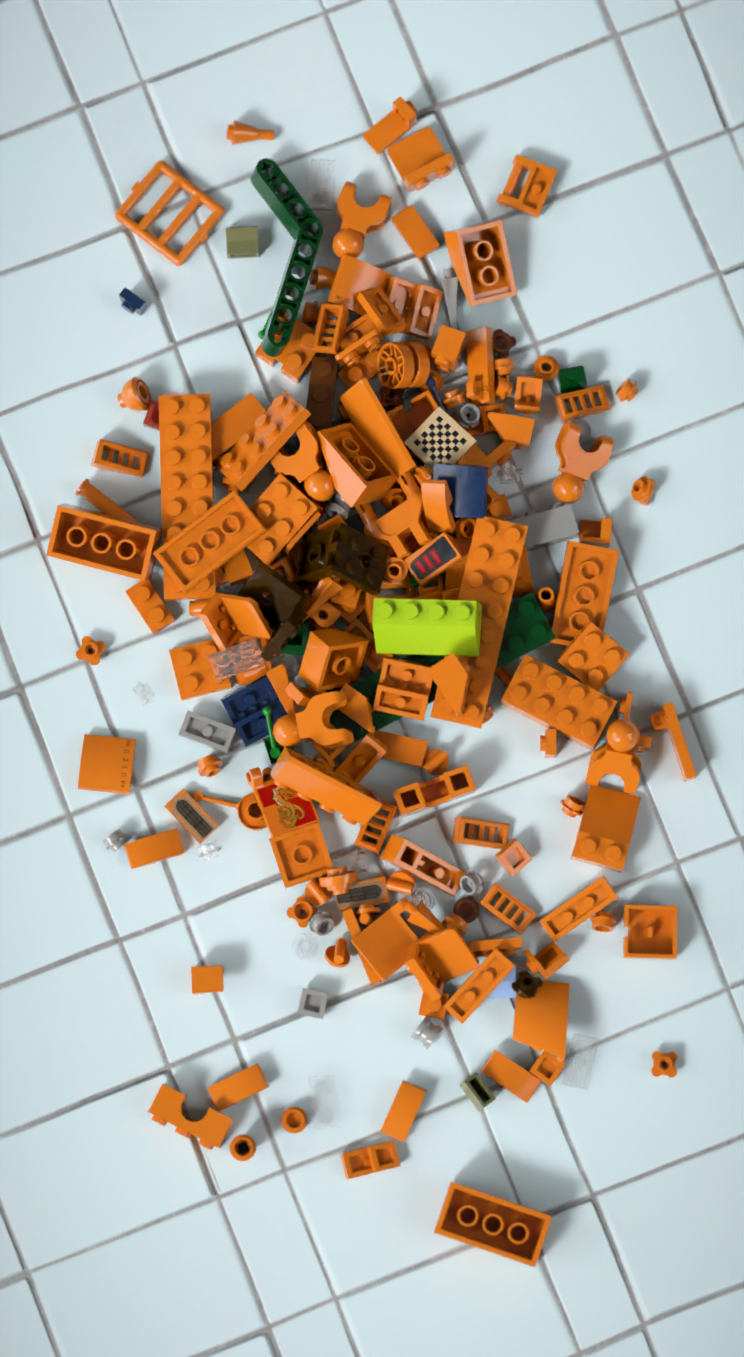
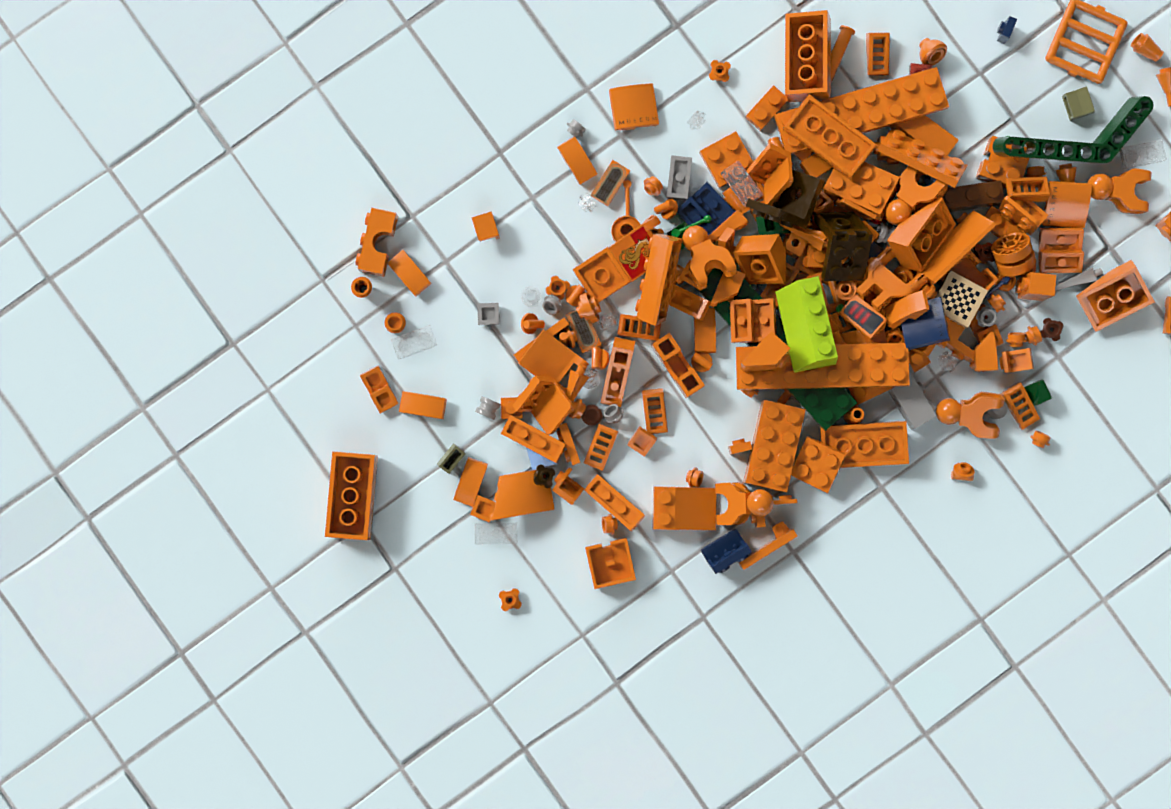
camera: 75 degrees right, 5 degrees up
orange plate [357,286,407,336] -> none
orange tile [391,204,440,261] -> none
orange hinge [466,327,495,407] -> none
orange plate [533,355,559,381] -> none
orange panel [578,518,612,548] -> none
none -> orange plate [654,199,678,220]
none -> dark blue bracket [701,529,752,574]
none -> orange cone [1131,33,1164,62]

